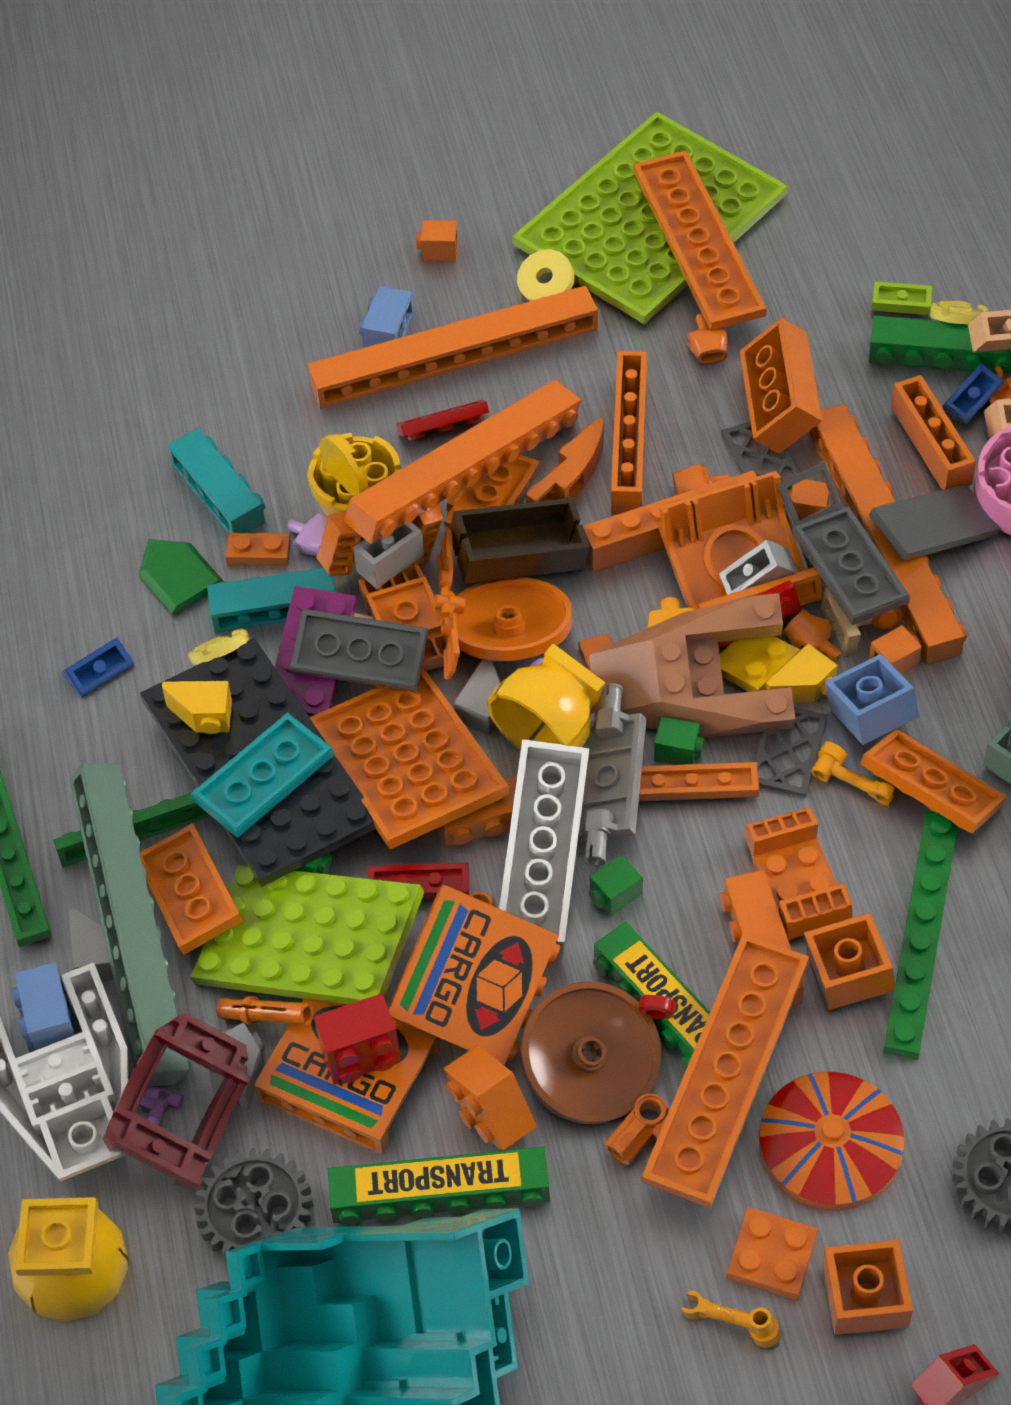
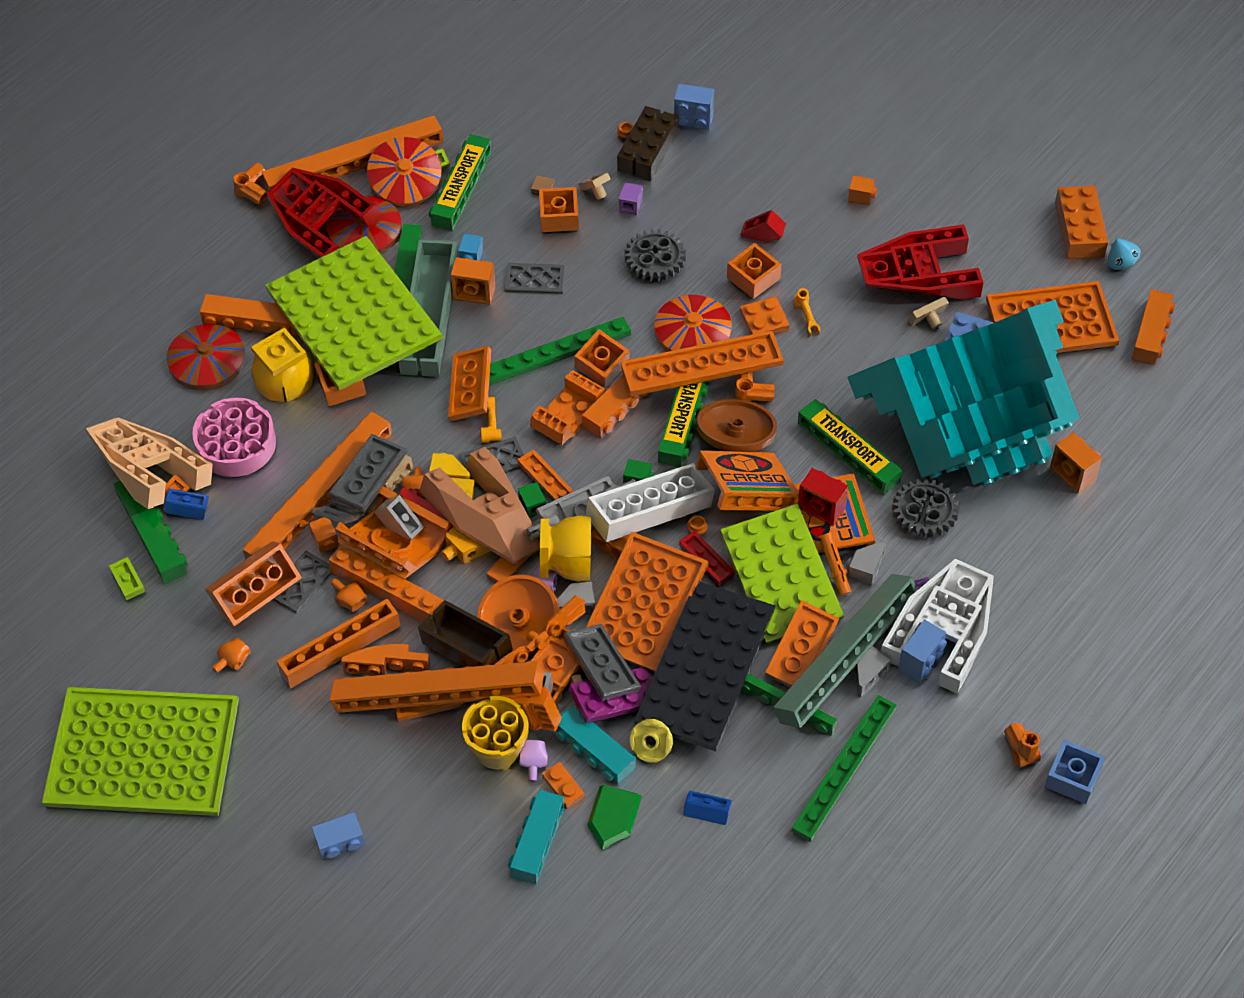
camera: 130 degrees left, 0 degrees up
yellow plate [8,1197,128,1322] -> none
dark red wedge [102,1012,252,1187] -> none
yellow slope [162,681,232,734] -> none
teal tile [190,712,334,838] -> none
orange brick [307,286,598,409] -> none
yellow tile [319,433,369,497] -> none
red plate [396,400,489,440] -> none
orange brick [416,220,458,261] -> none
orange brick [443,1045,537,1151] -> none
light yellow tile [517,249,575,301] -> none
orange plate [633,150,766,331] -> none
red tile [639,995,676,1019] -> none
medium blue brick [825,654,920,745] -> none
dark grey tile [869,484,1001,561] -> none
orange brick [869,625,922,675] -> none
orange brick [891,375,976,490] -> none
light yellow tile [930,301,990,324] -> none

